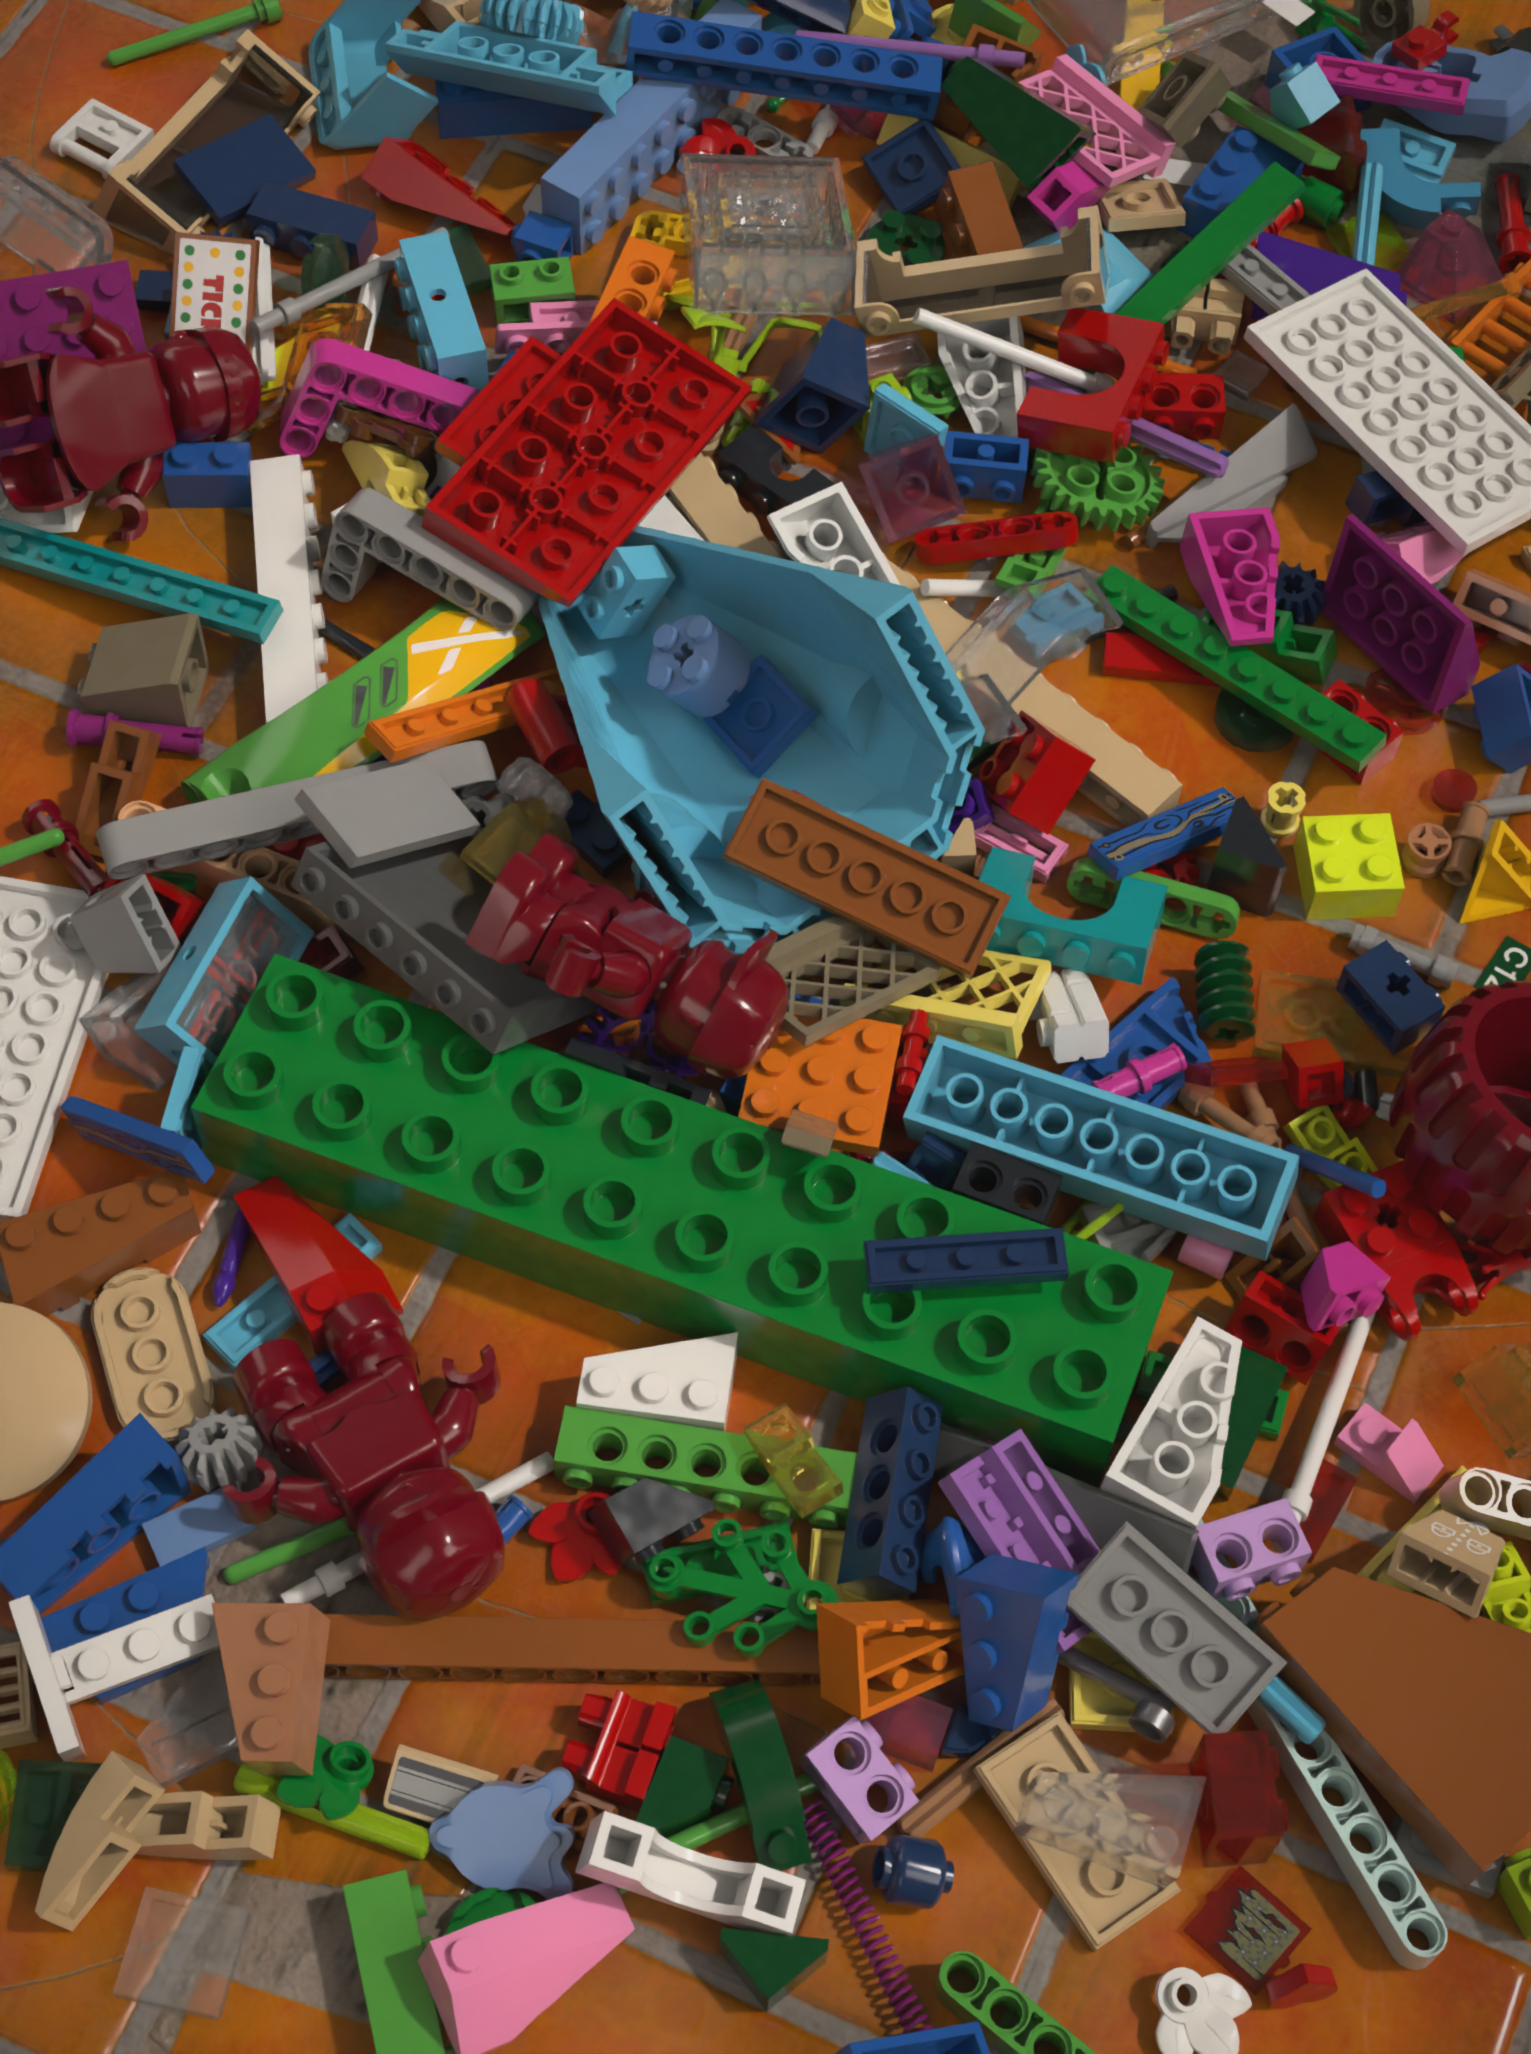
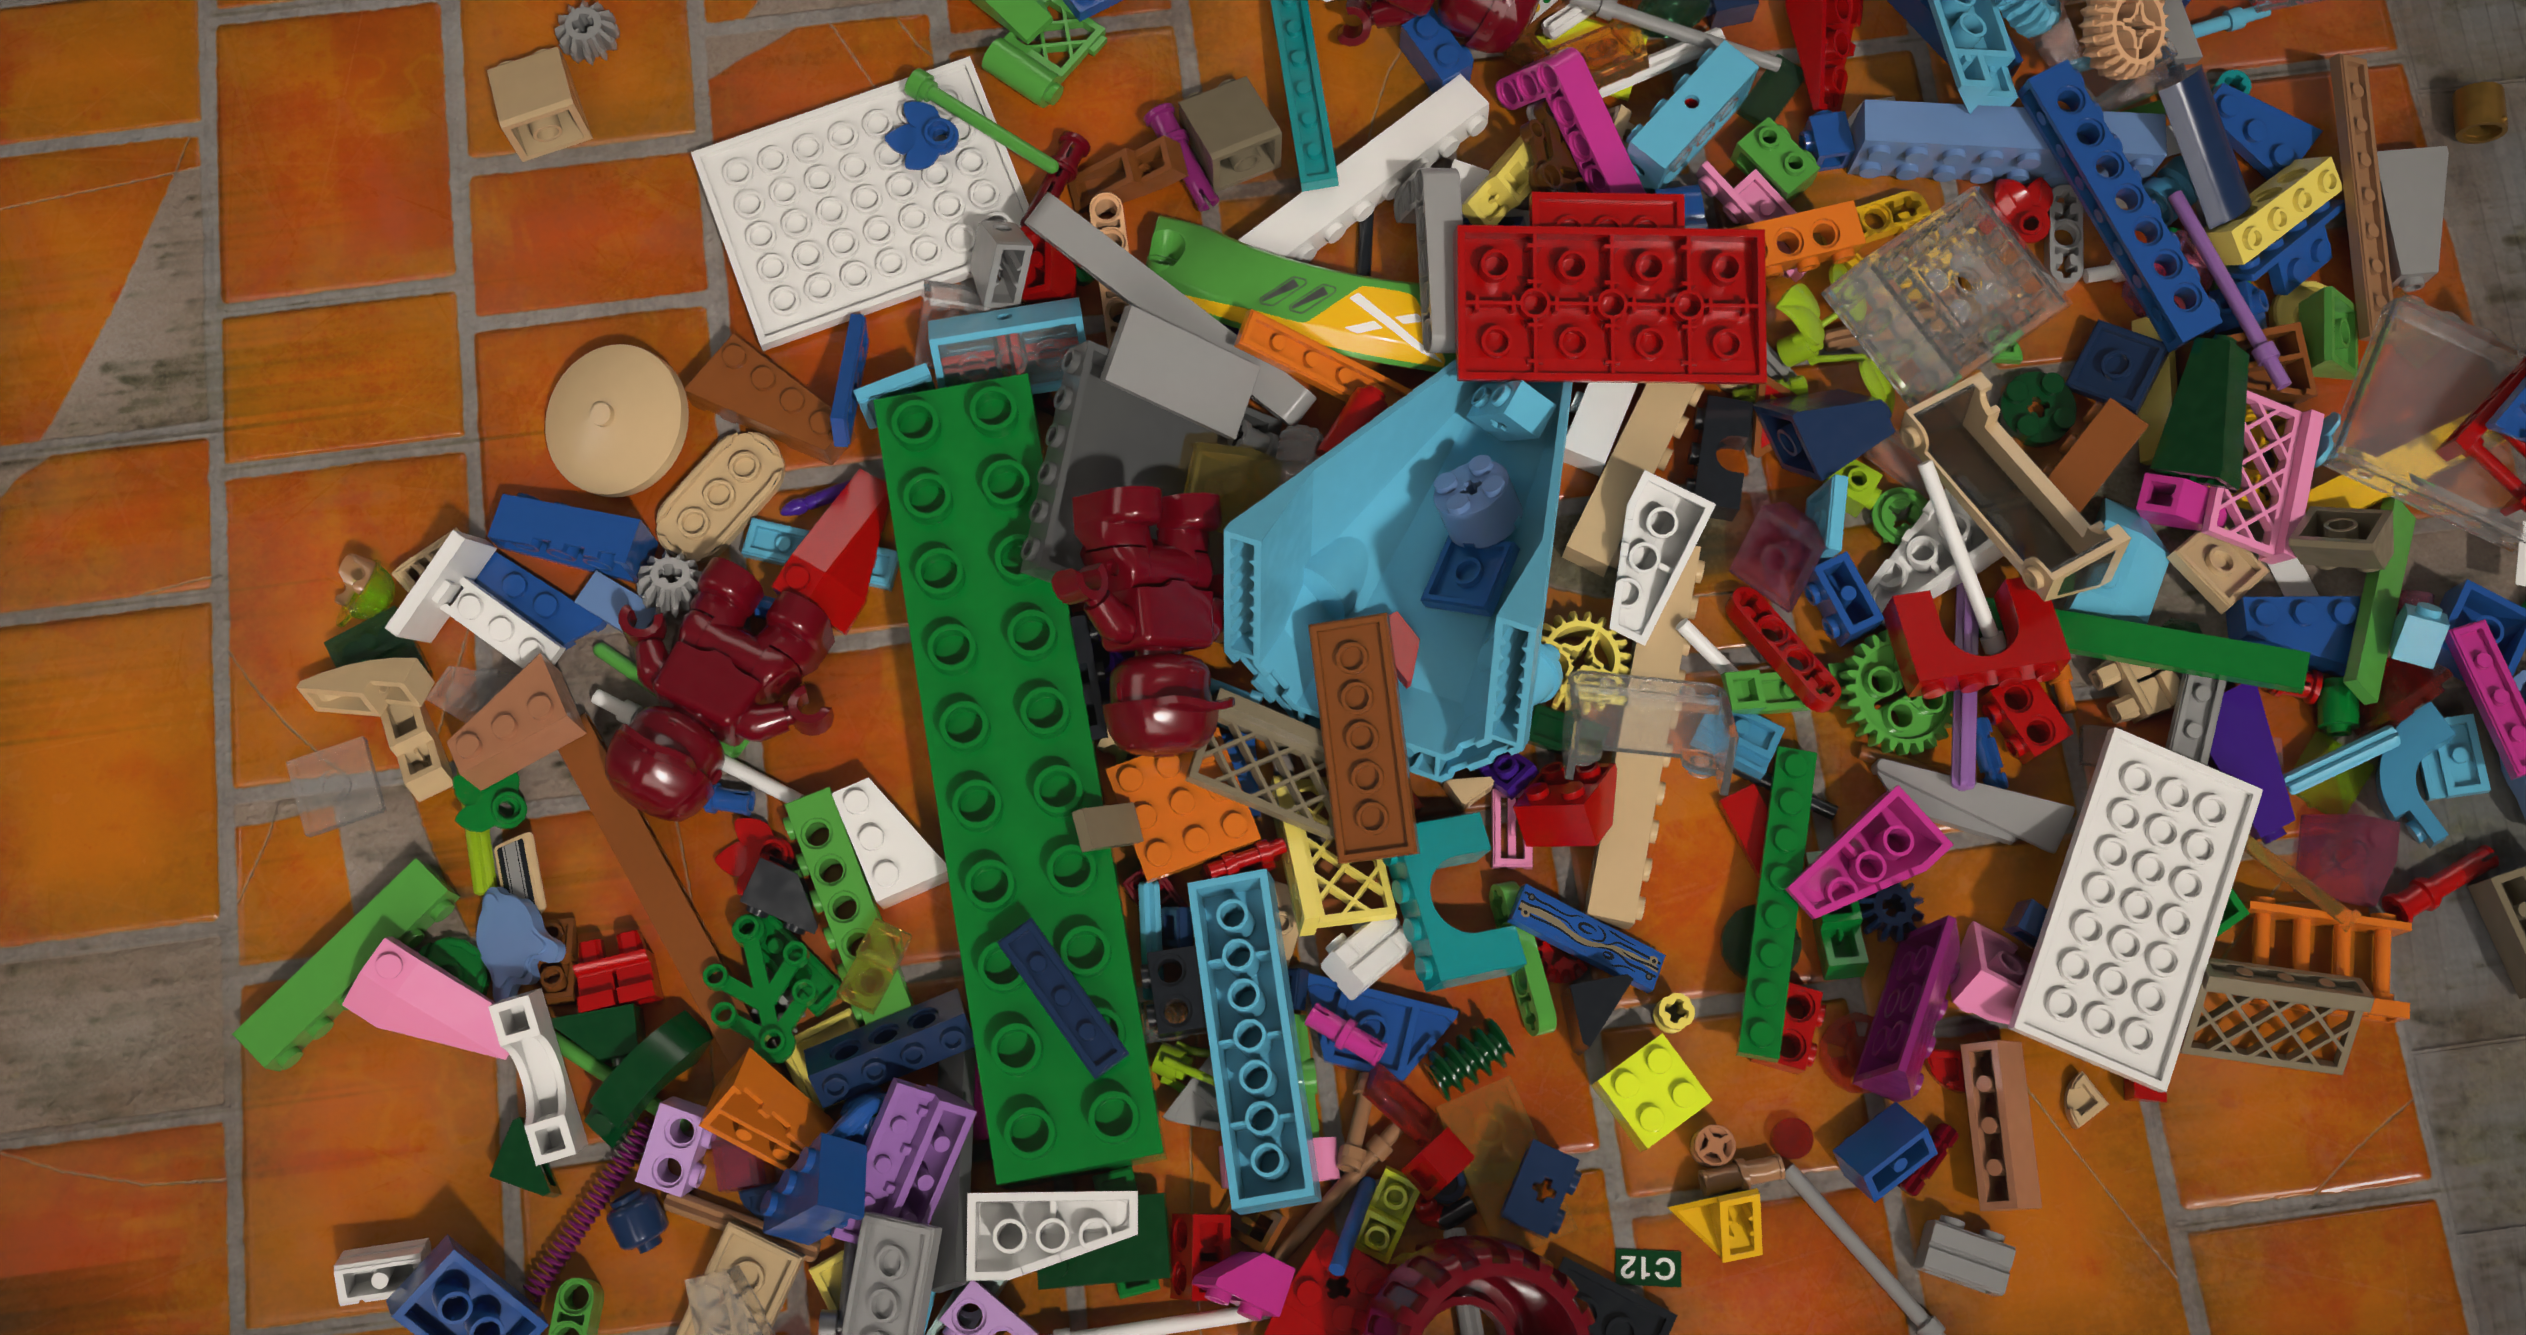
camera: 60 degrees right, 15 degrees up
light grey bar [1348,923,1460,989] -> none

